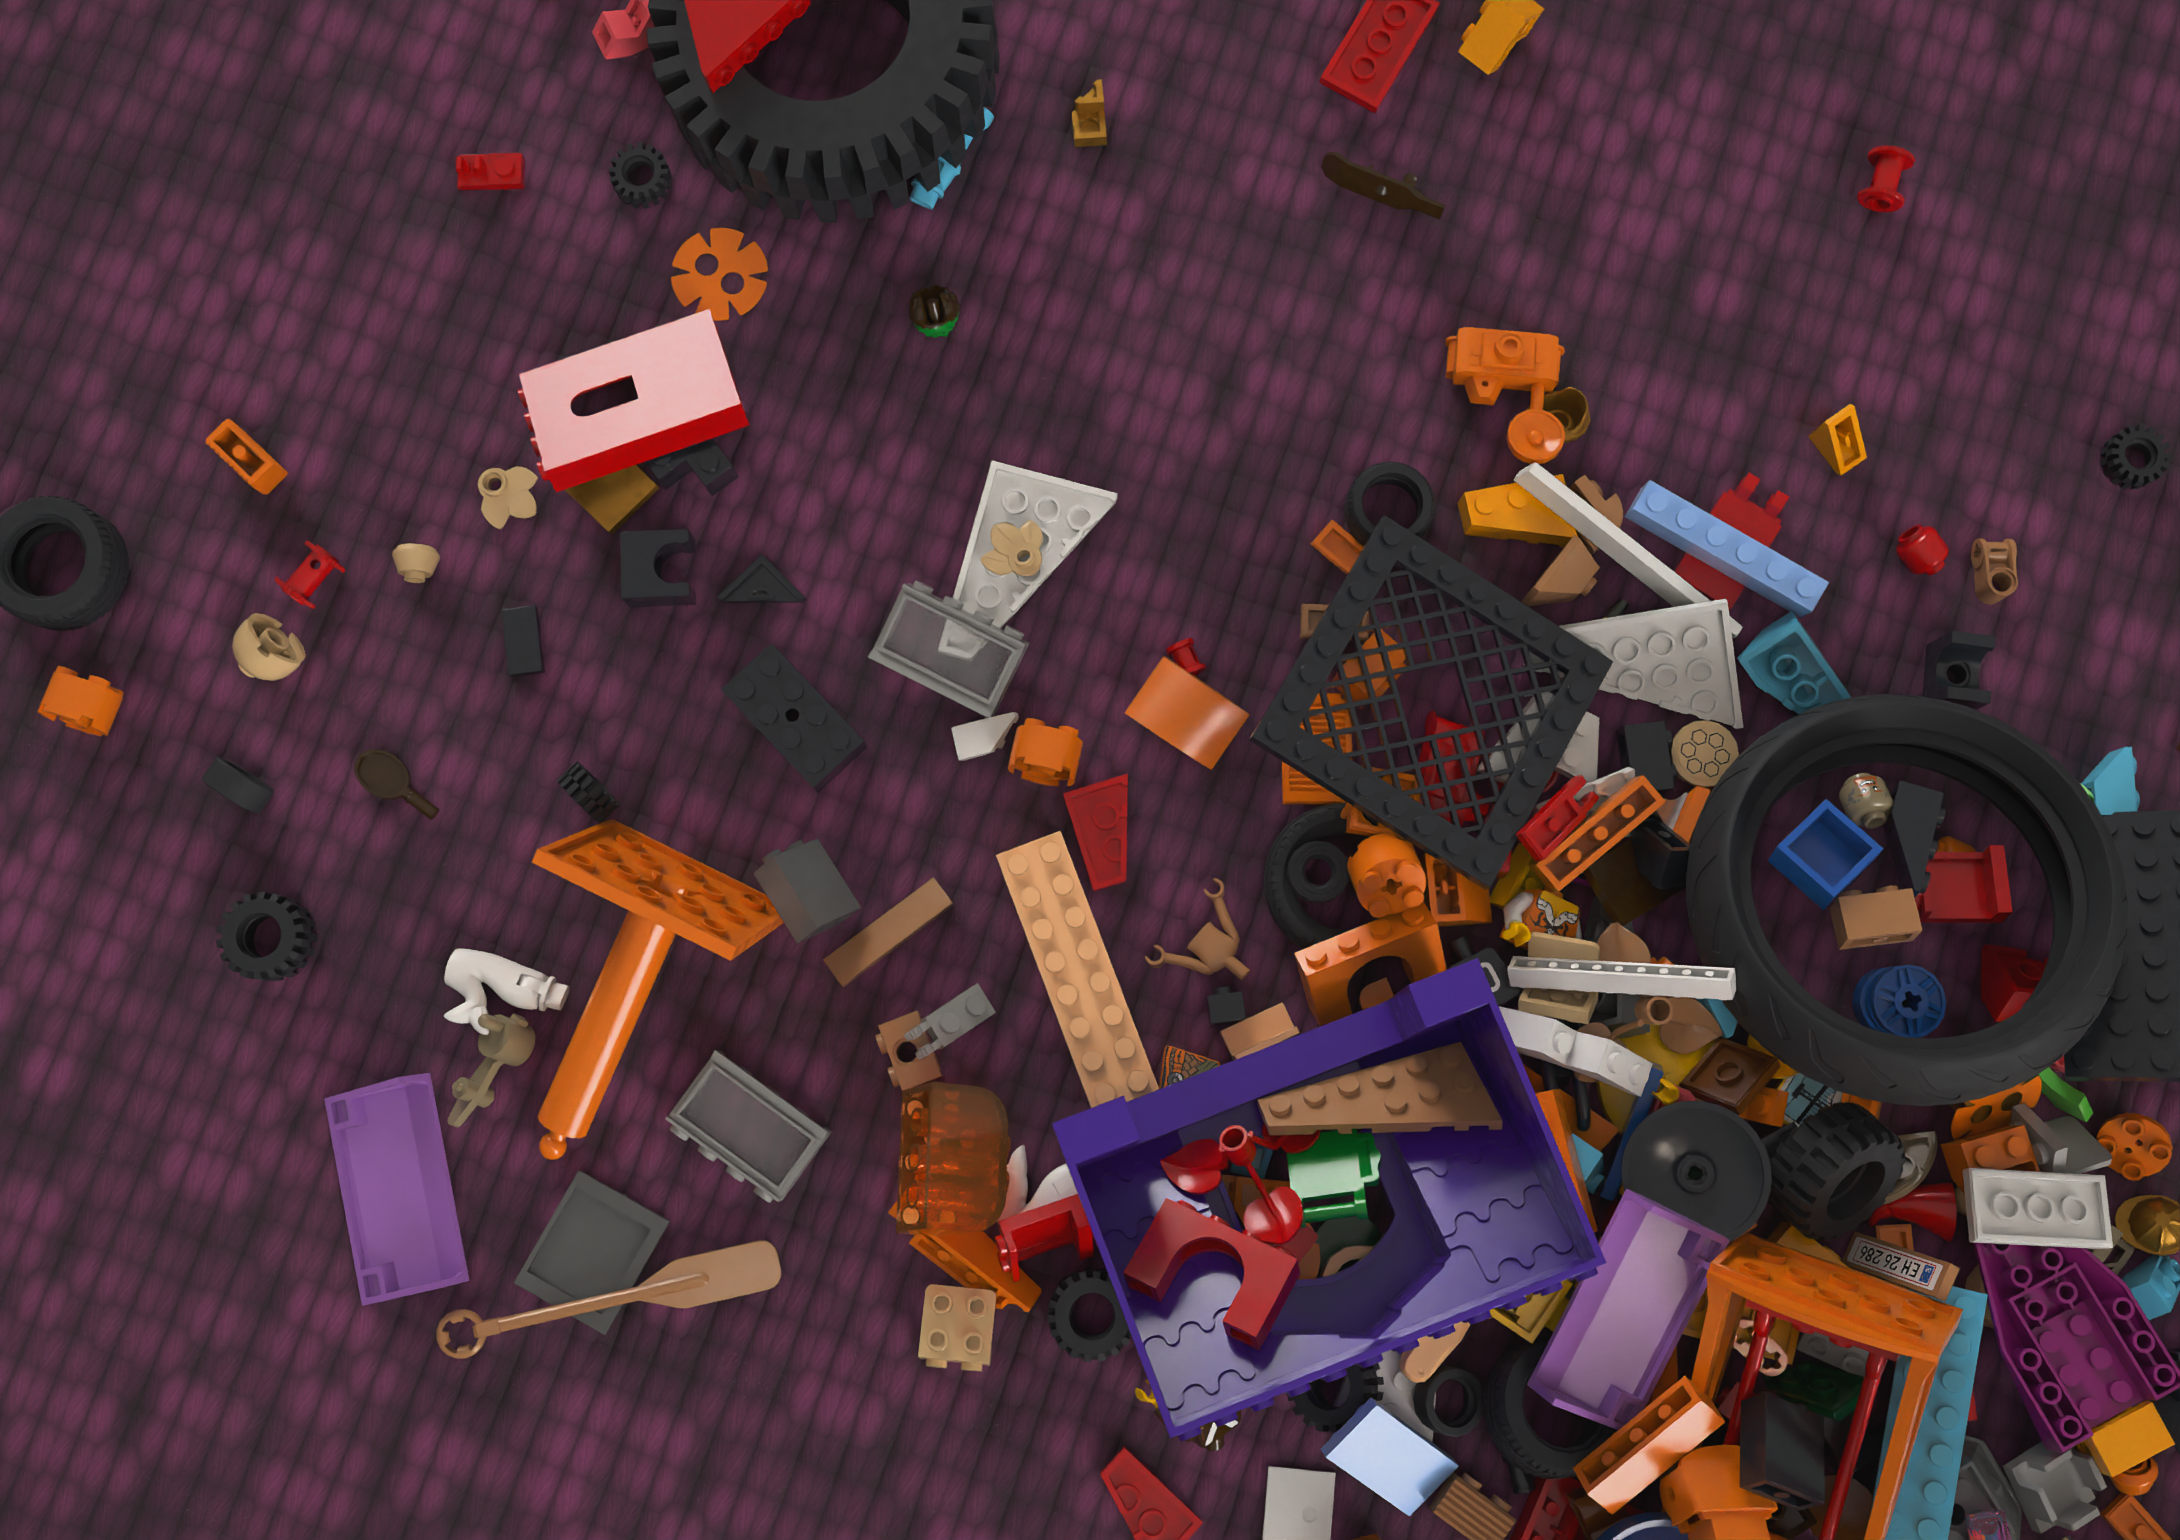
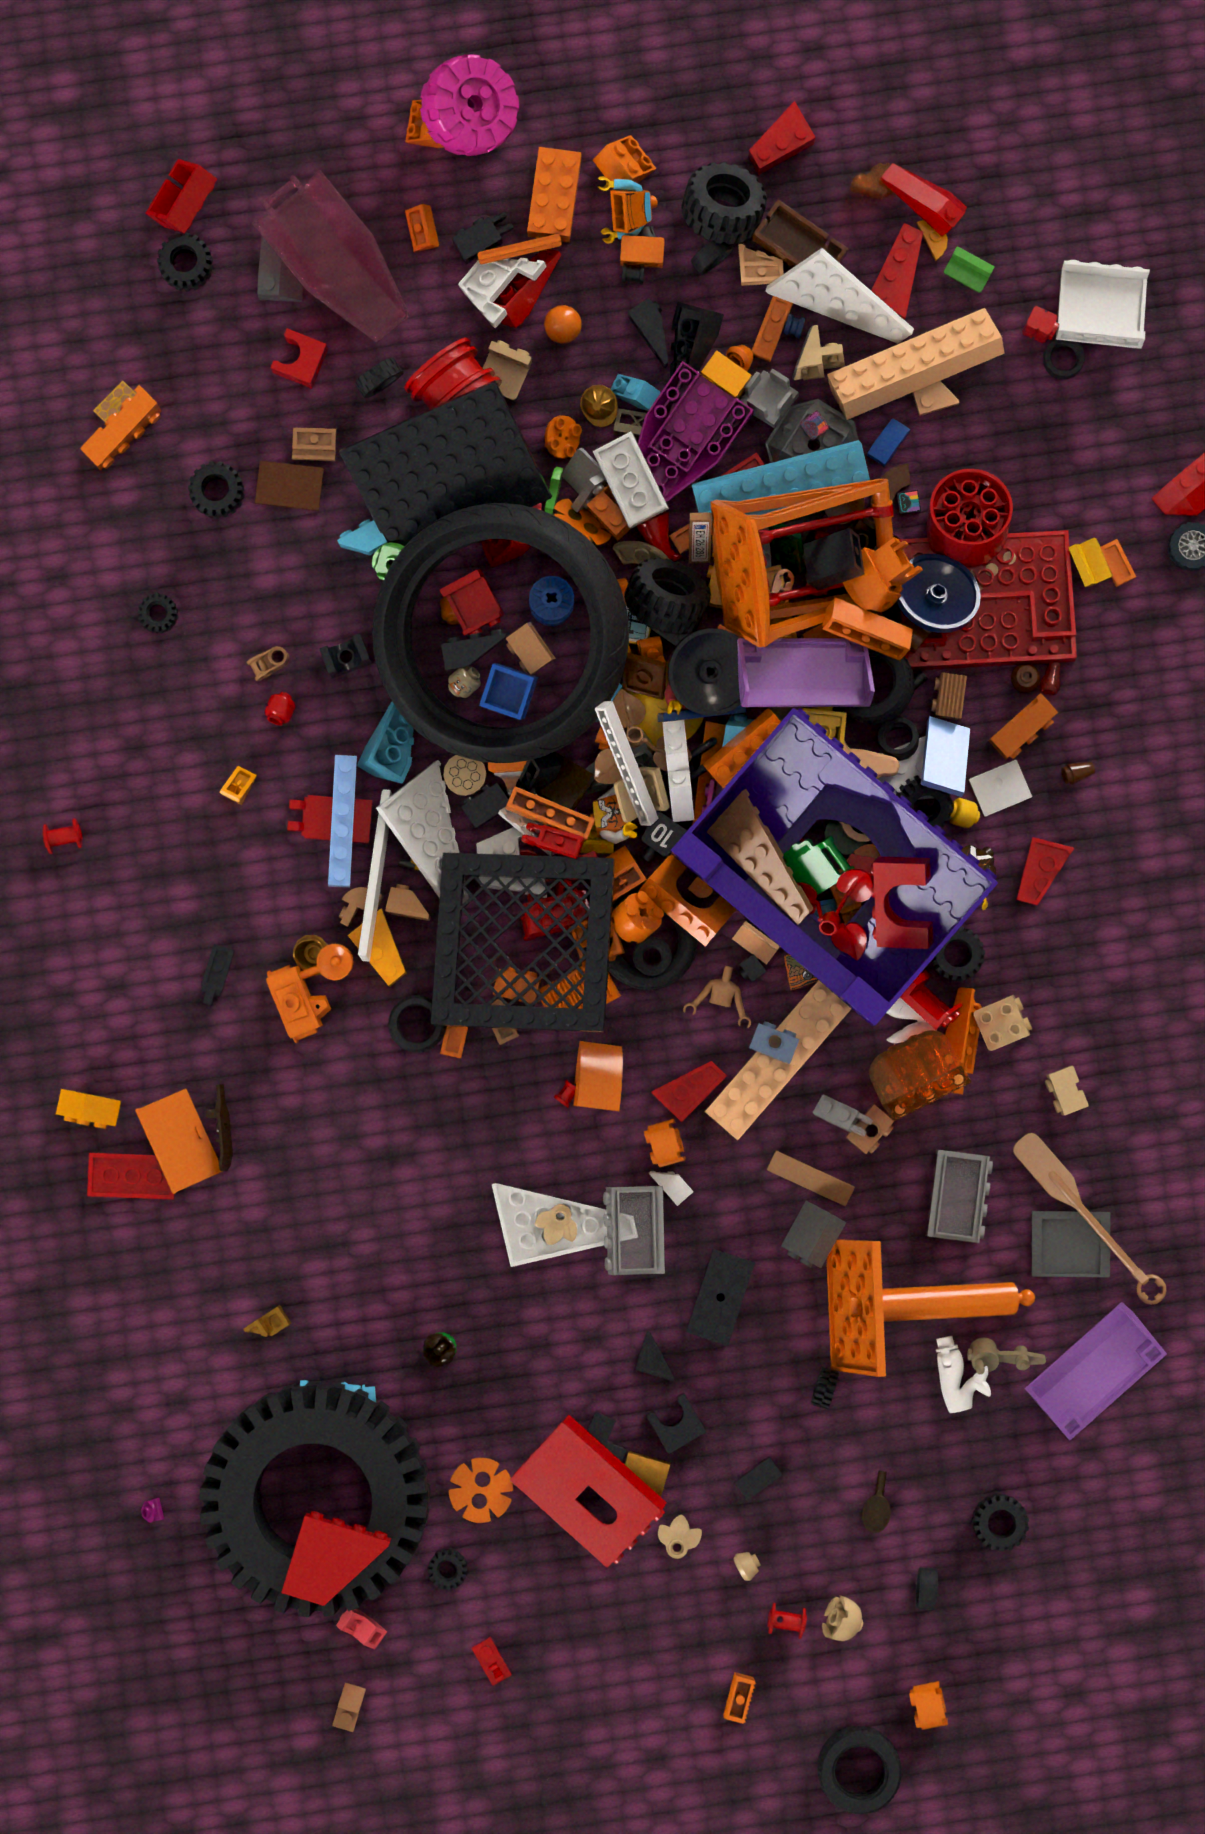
camera: 115 degrees left, 5 degrees up
none -> orange container [135,1089,223,1194]
none -> black hinge [201,944,235,1006]
none -> sand blue brick [749,1021,800,1064]
none -> yellow head [948,798,980,829]
none -> tan brick [1045,1066,1089,1116]

